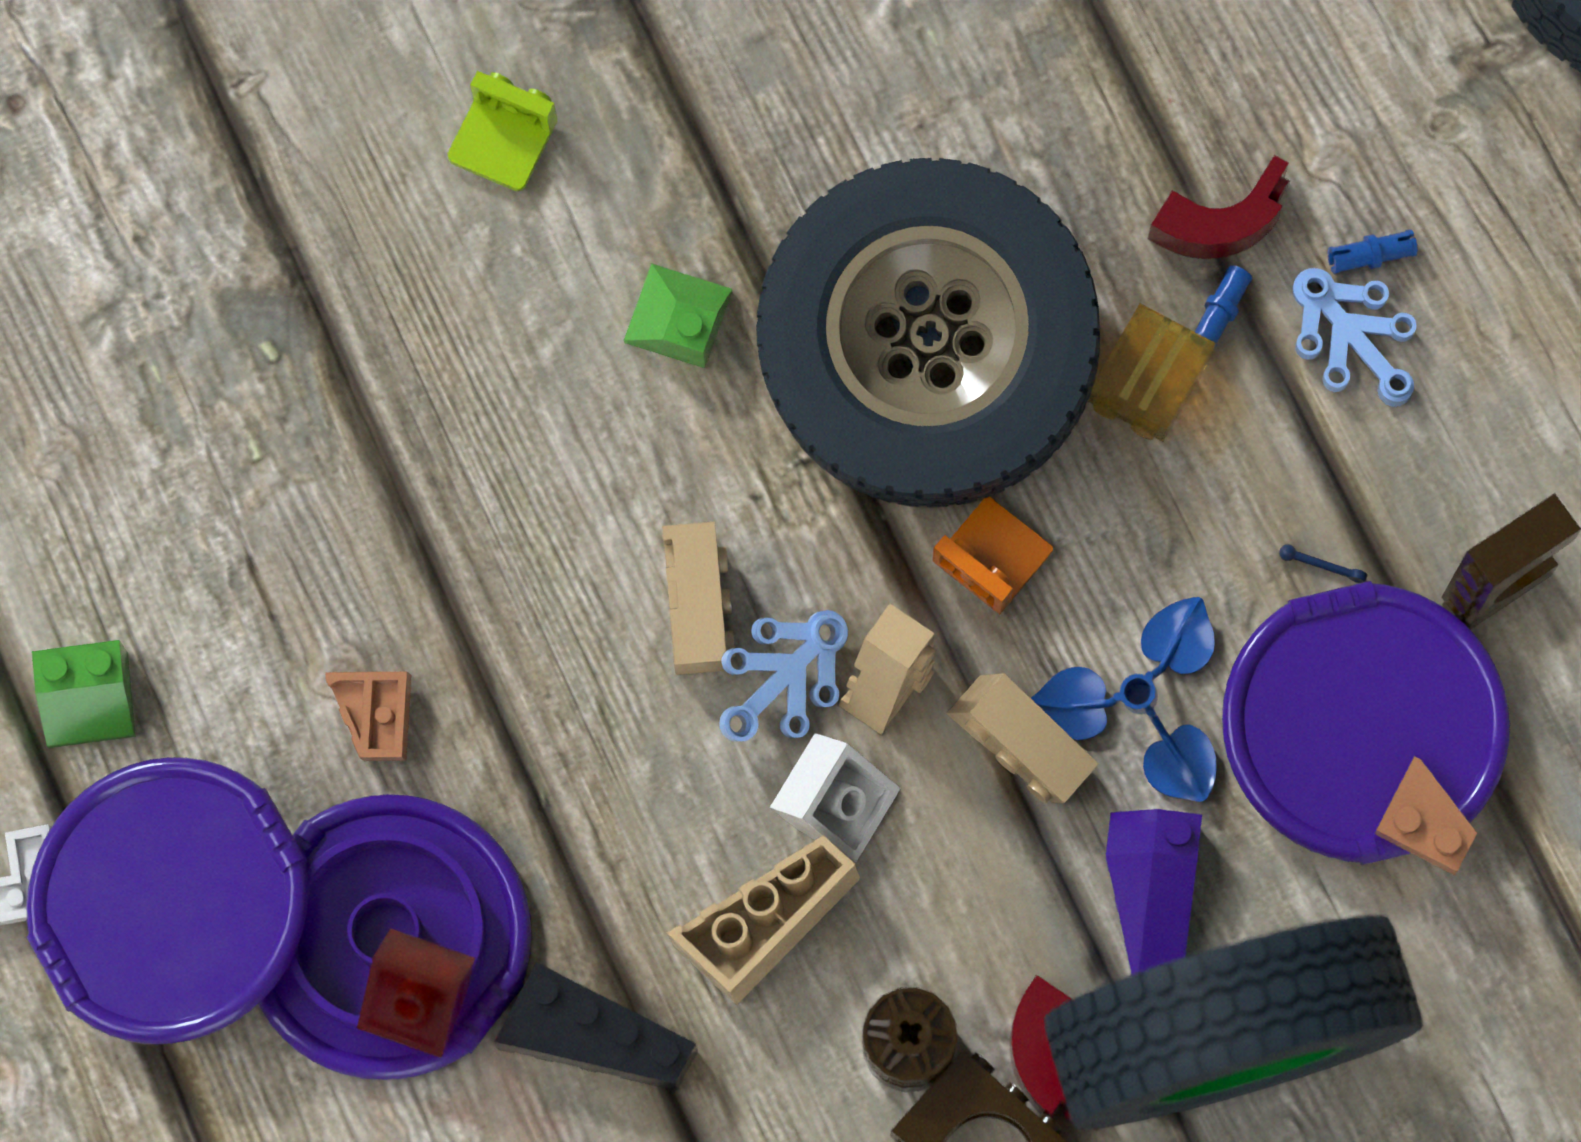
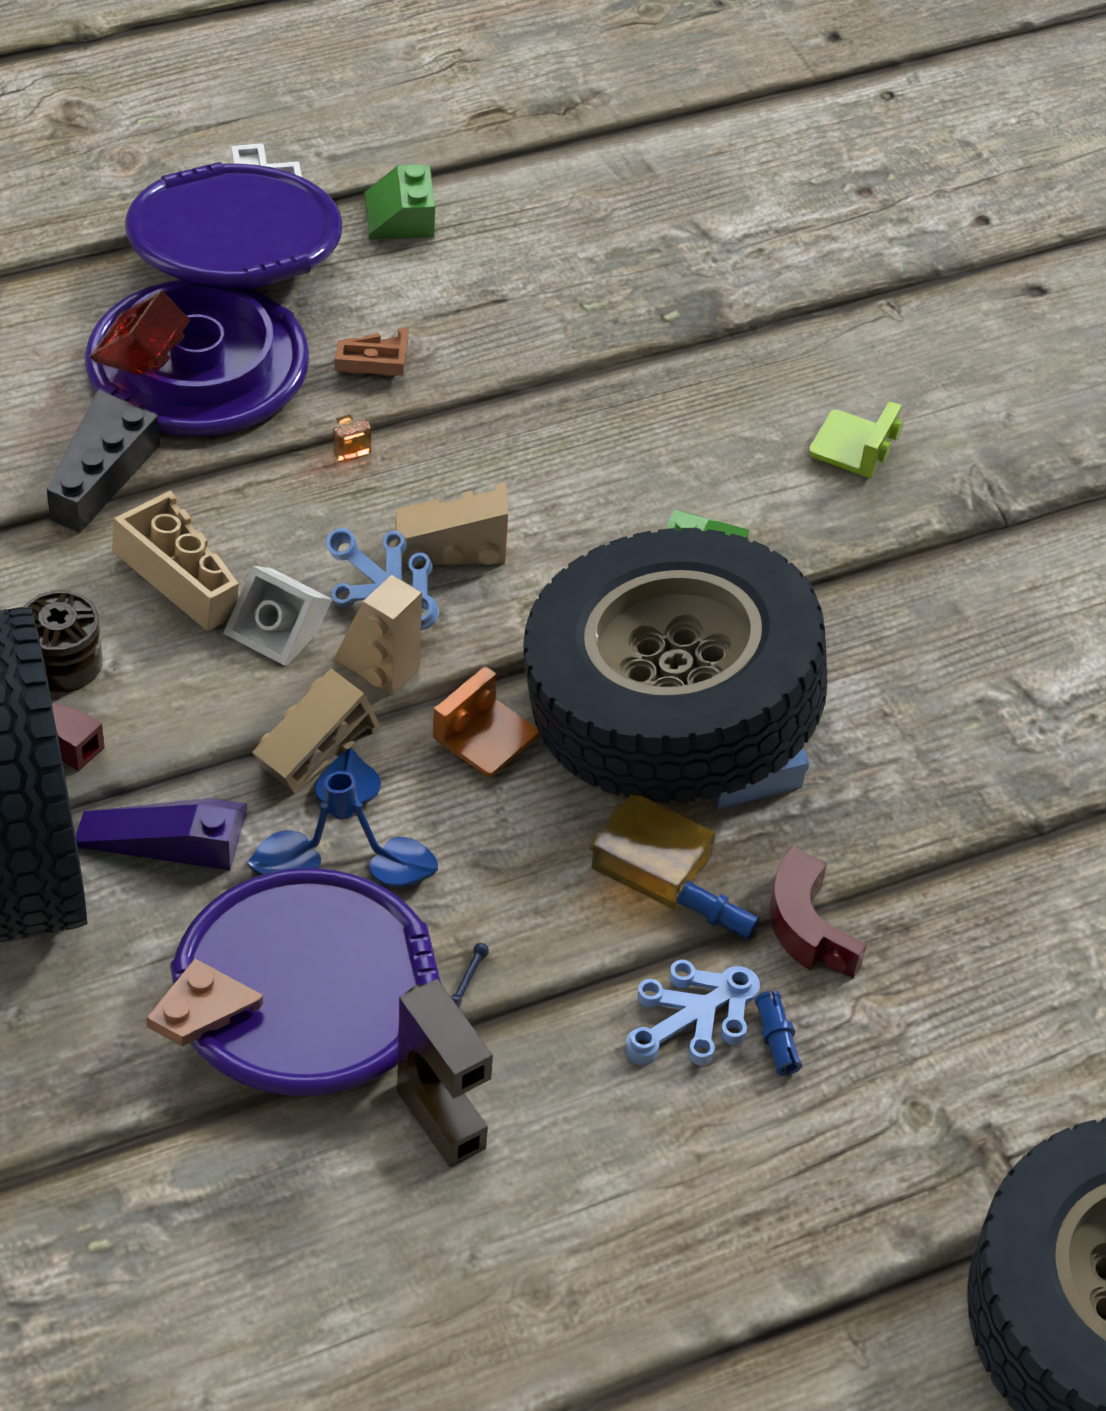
camera: 85 degrees right, 25 degrees down
none -> clear orange tile [333,414,371,462]

